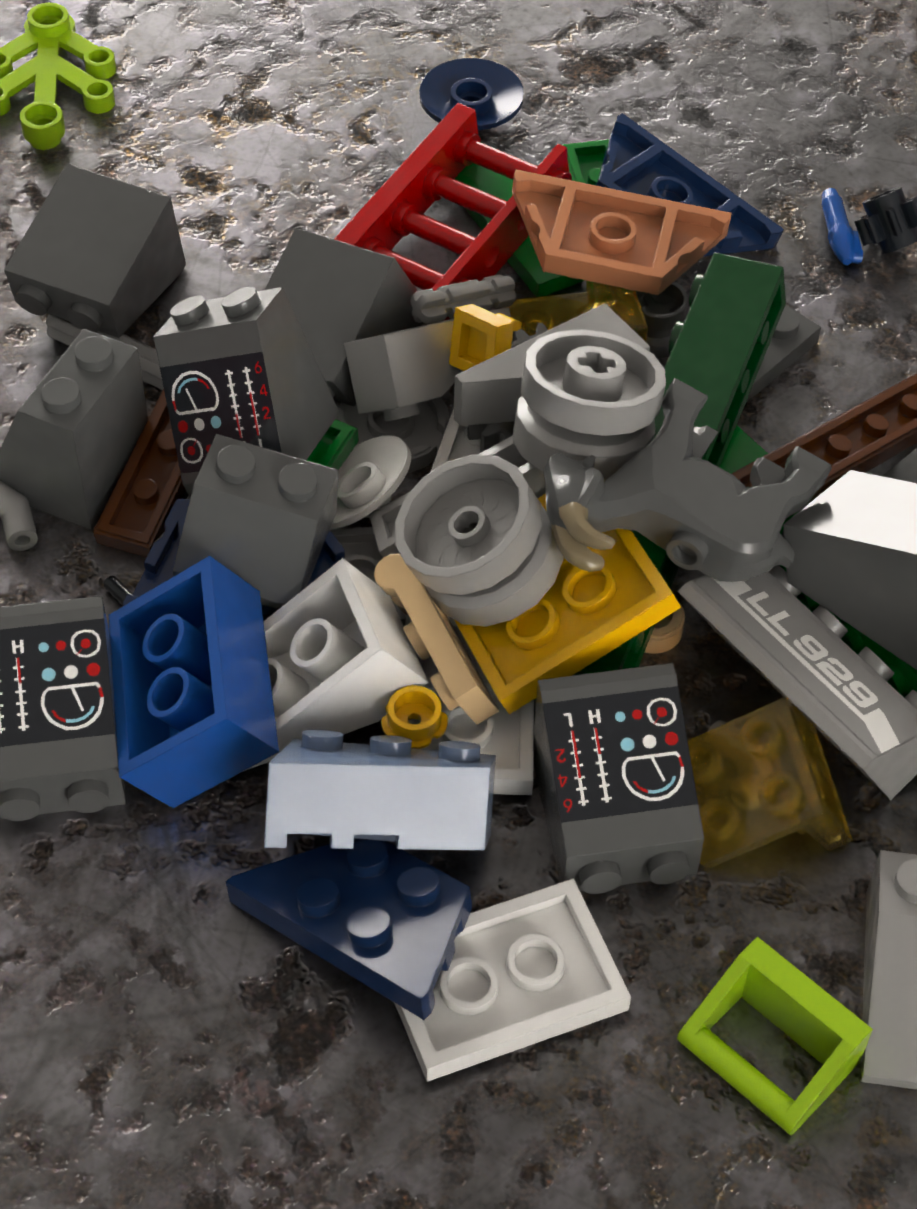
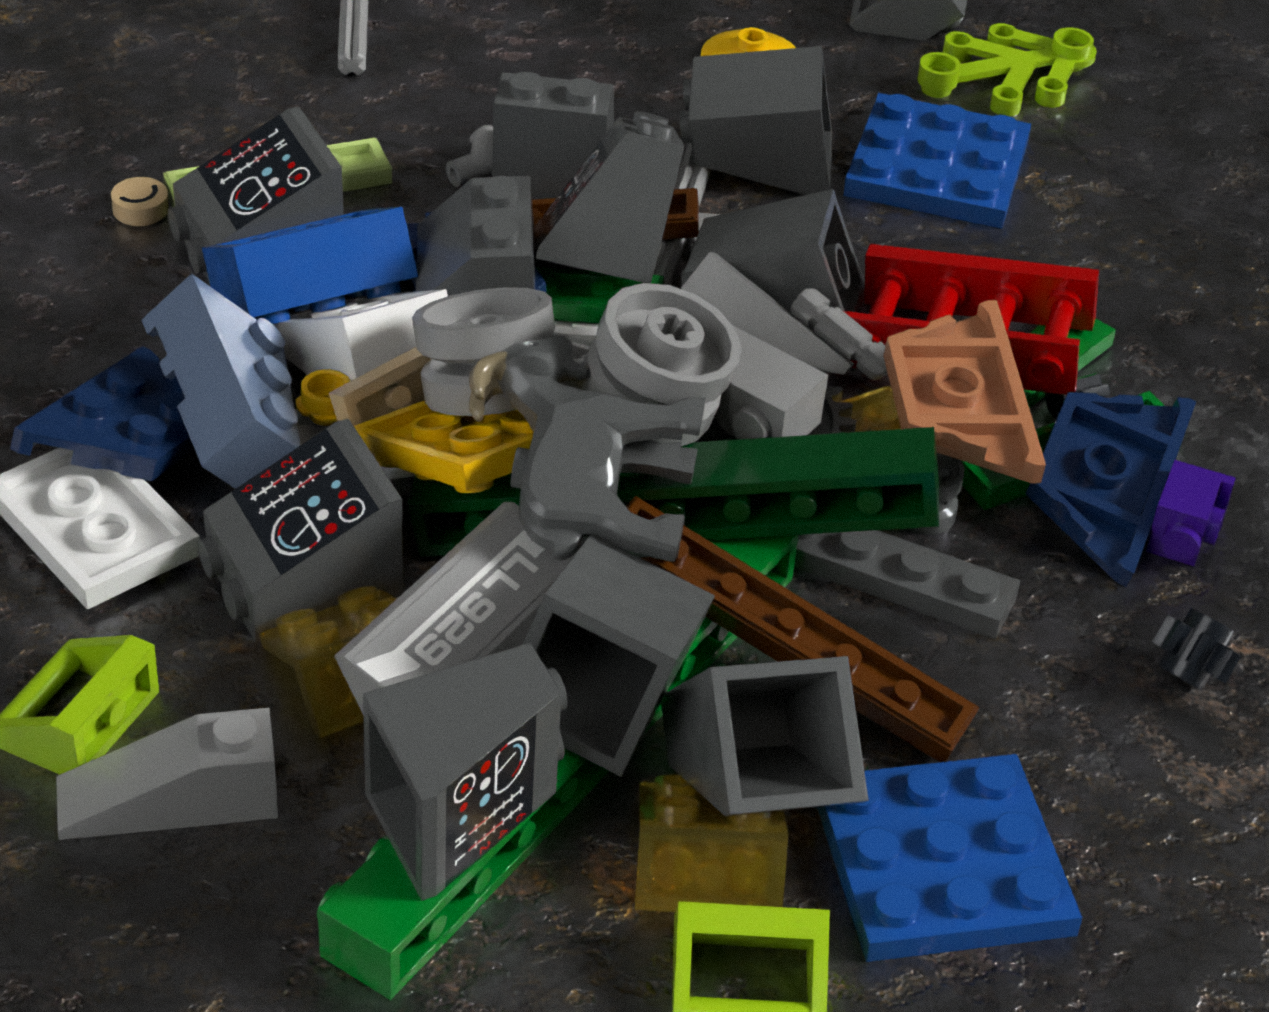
camera: 70 degrees right, 10 degrees down
dark blue dish [419,58,524,130] -> none
yellow tile [449,304,522,371] -> none
blue piece [821,188,863,265] -> none
none -> blue plate [843,93,1031,229]
none -> dark purple brick [1145,460,1236,566]

